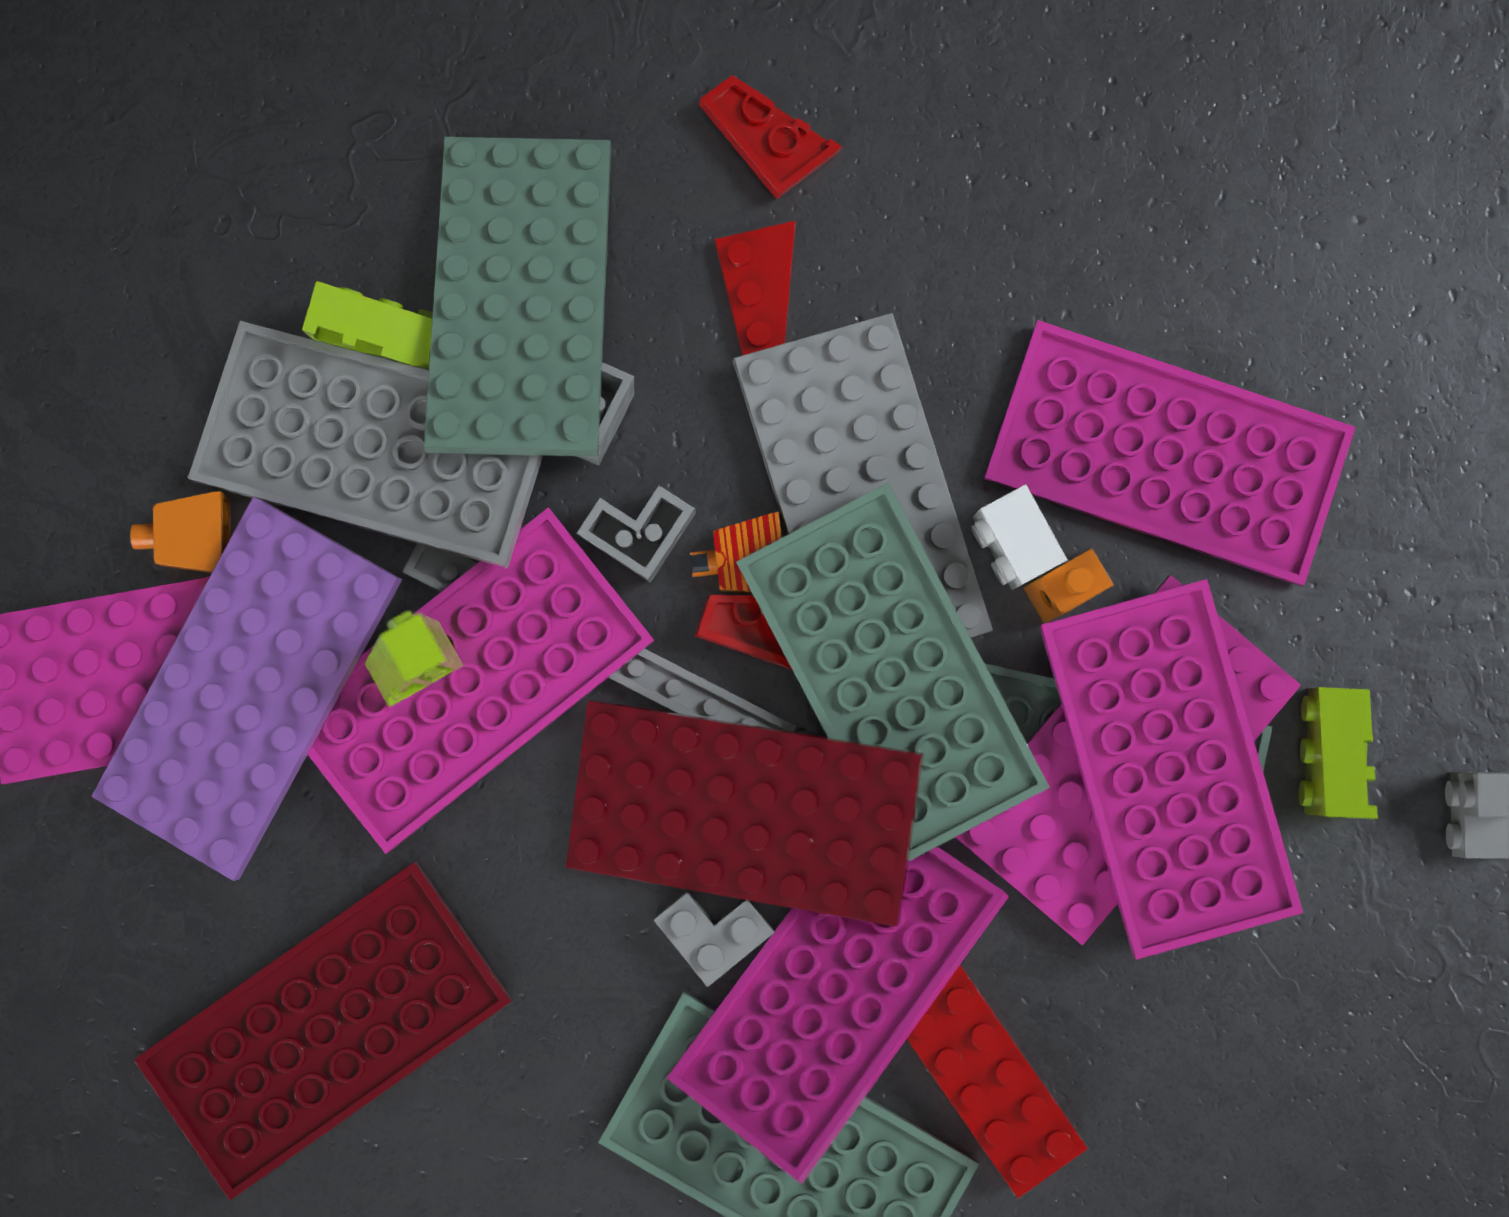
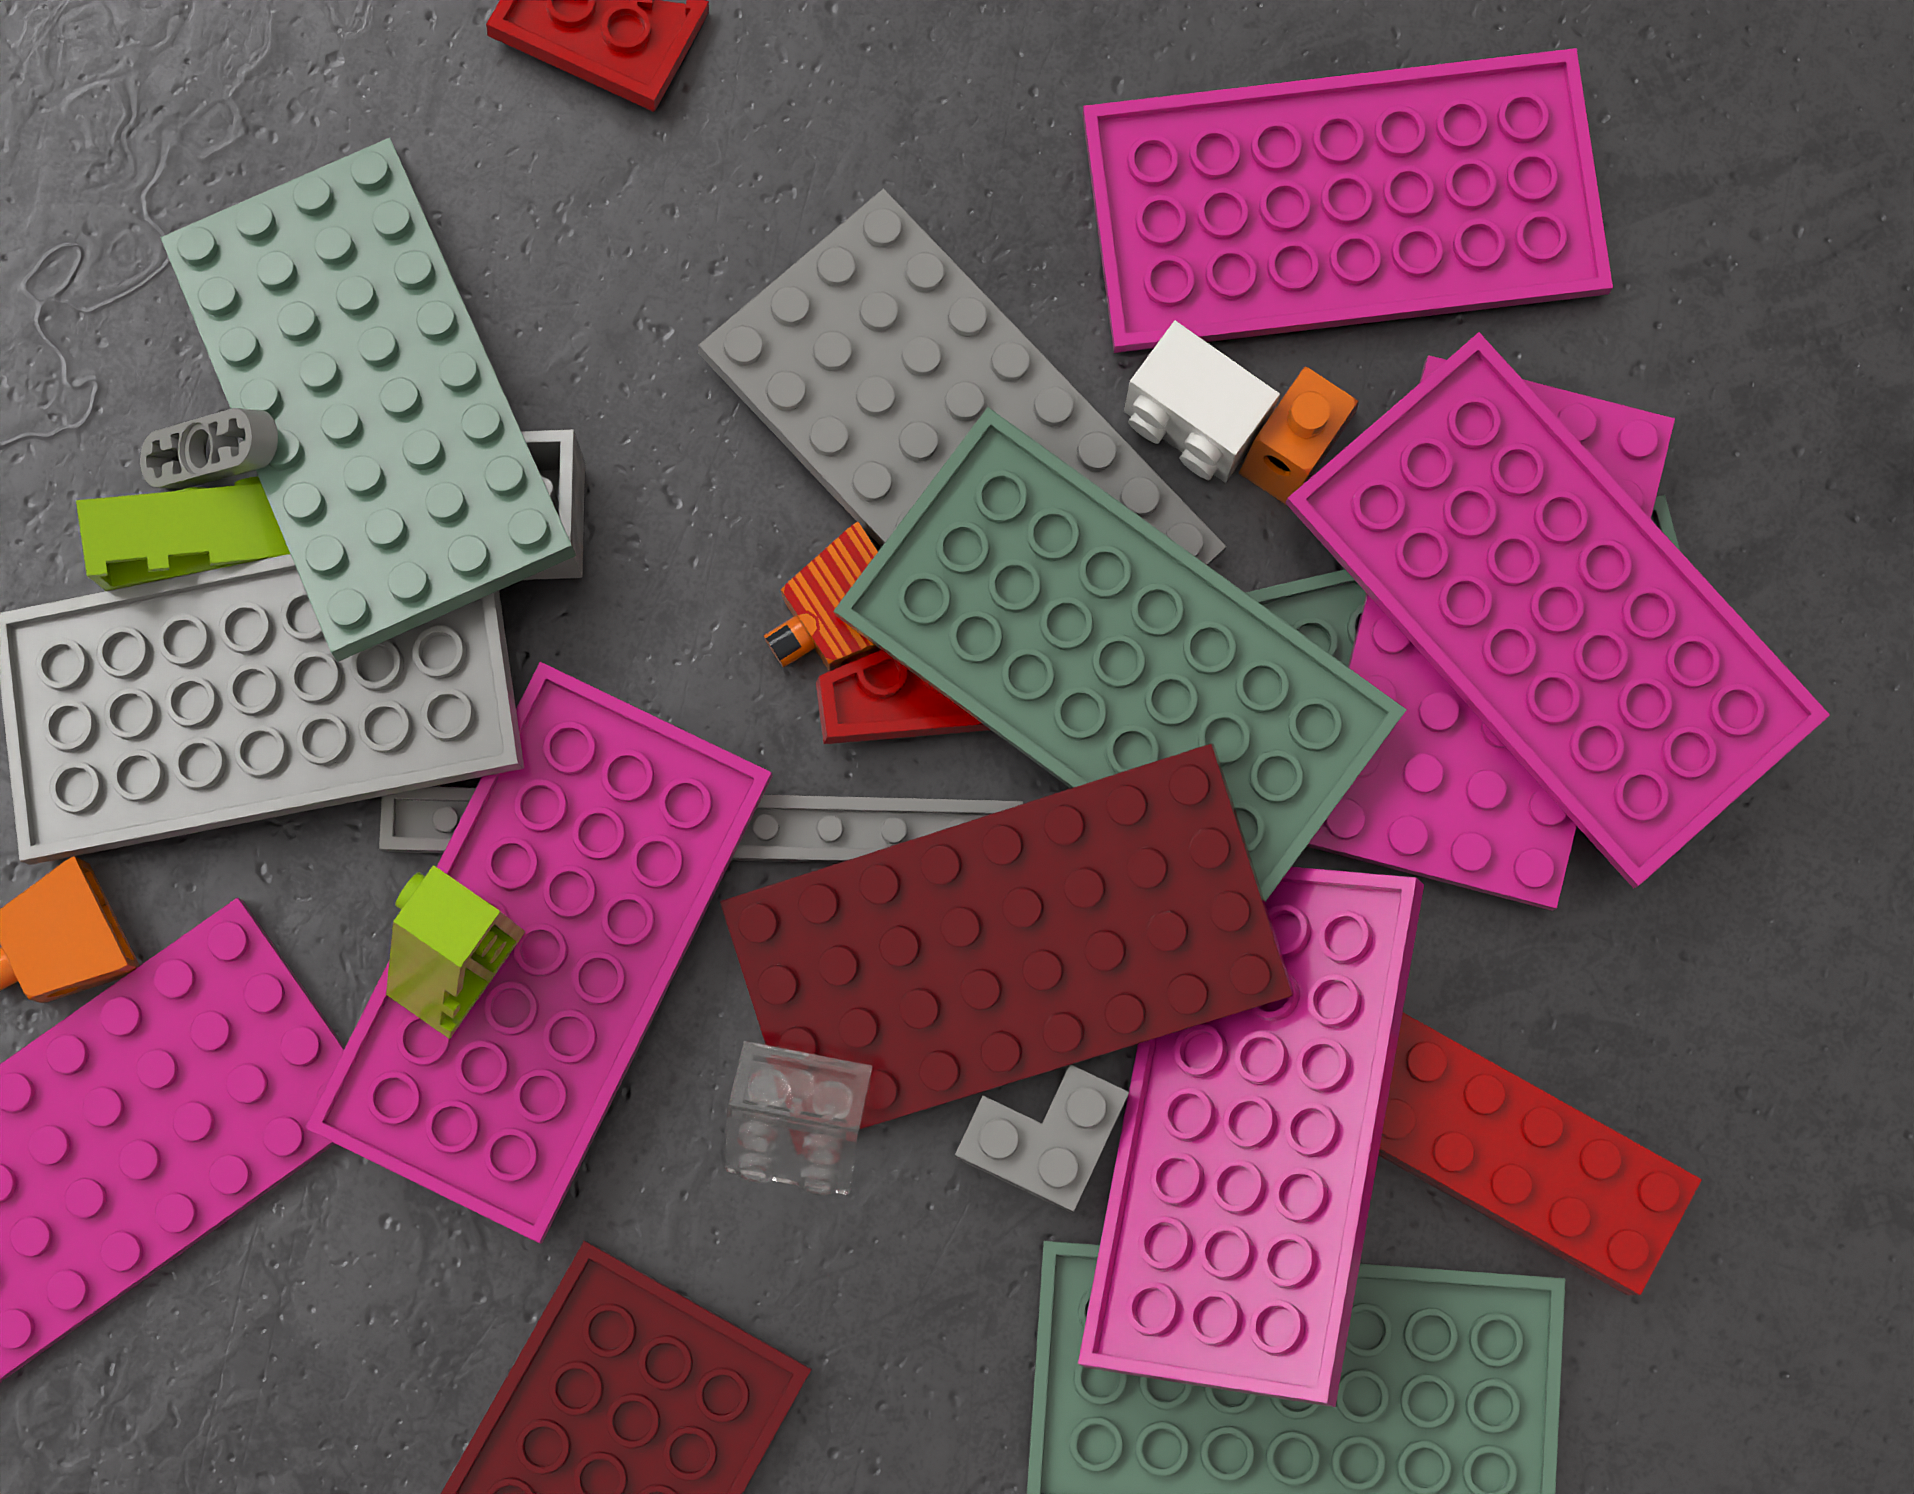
camera: 25 degrees left, 5 degrees down
medium lavender plate [91,497,402,881] -> none
light grey brick [577,485,696,583] -> none
red wing [715,220,796,356] -> none
lime wedge [1298,687,1378,819] -> none
none -> light grey beam [140,408,278,489]
none -> clear bracket [724,1041,872,1196]

